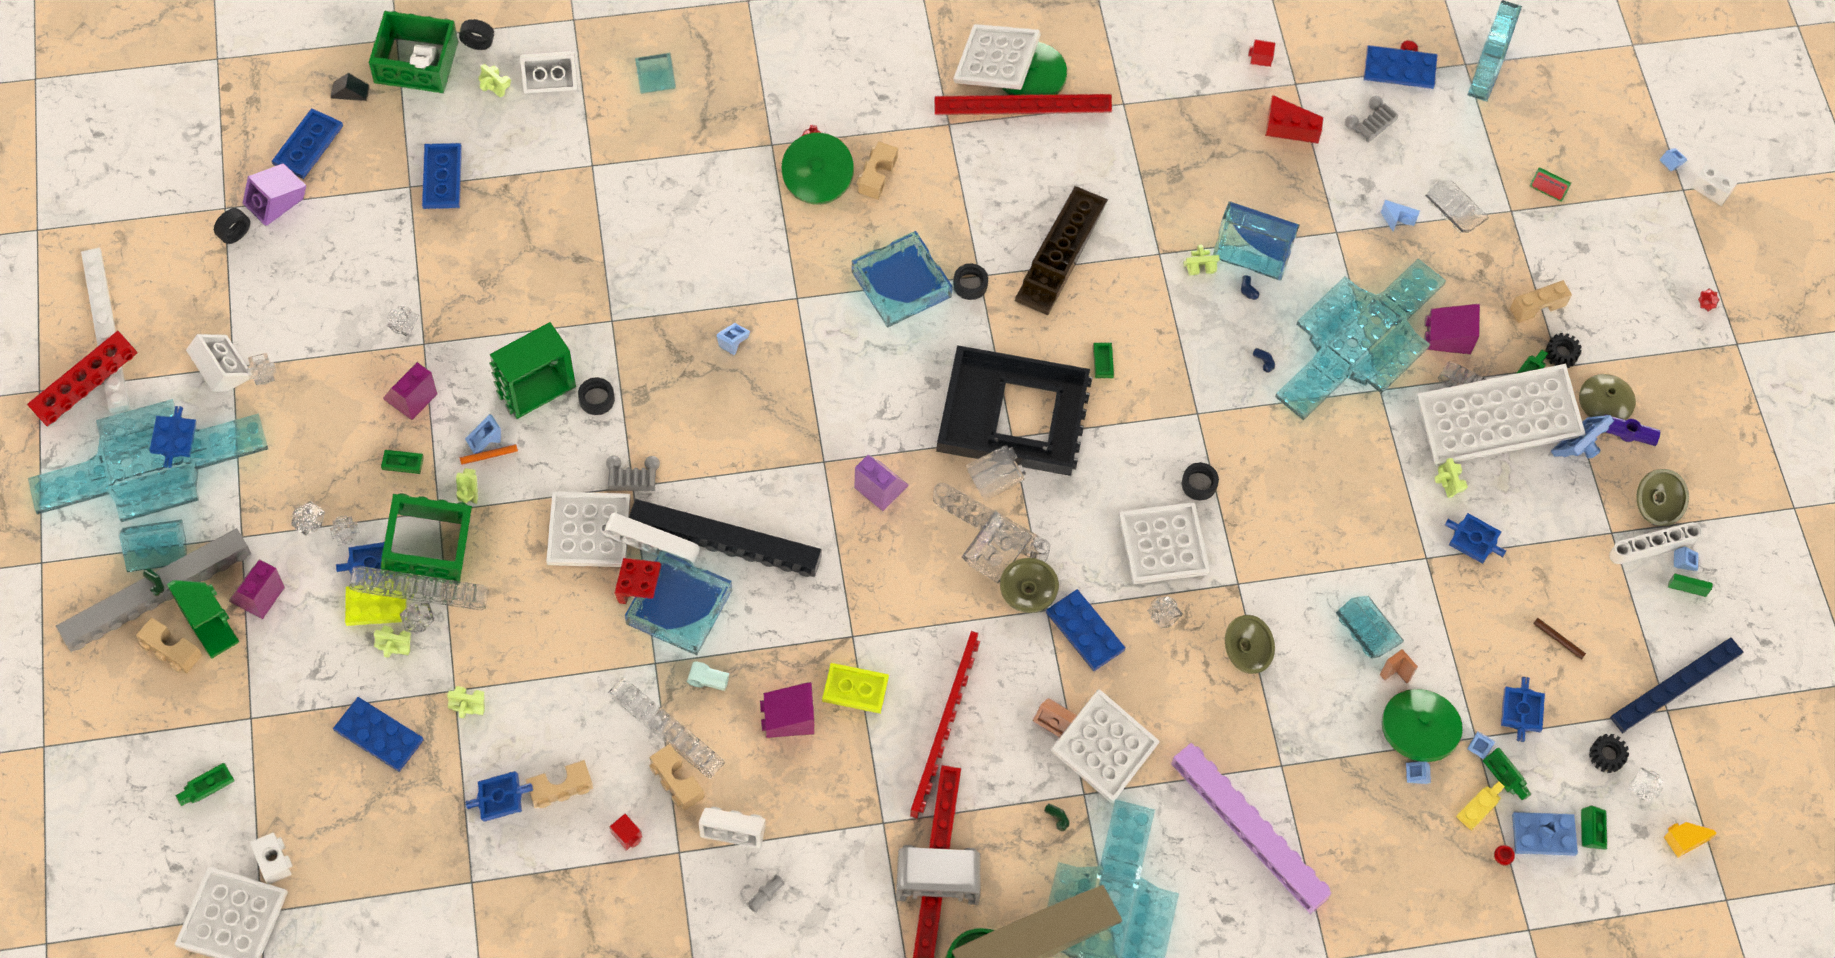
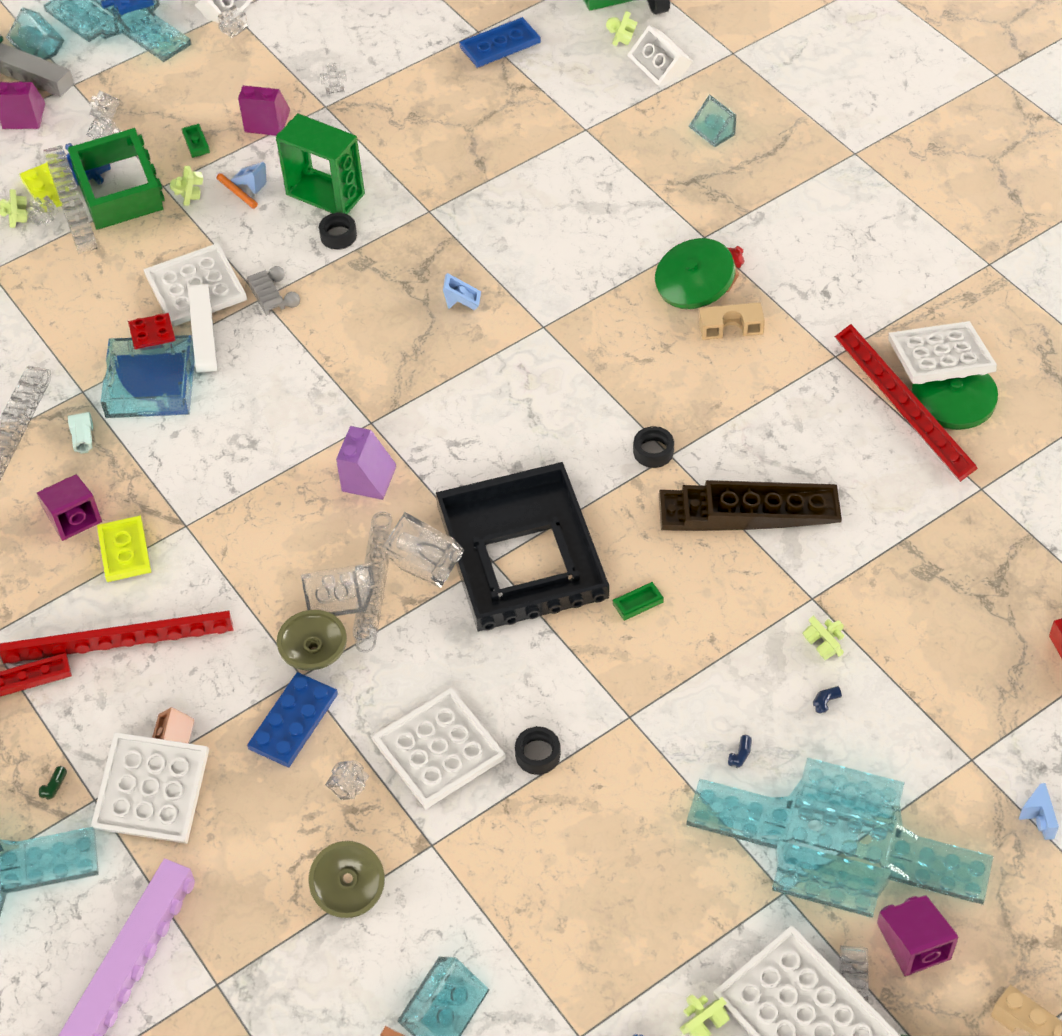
camera: 70 degrees right, 10 degrees down
black brick [628,499,822,577] -> none
clear light blue tile [851,231,953,328] -> none
clear light blue tile [1213,201,1300,281] -> none

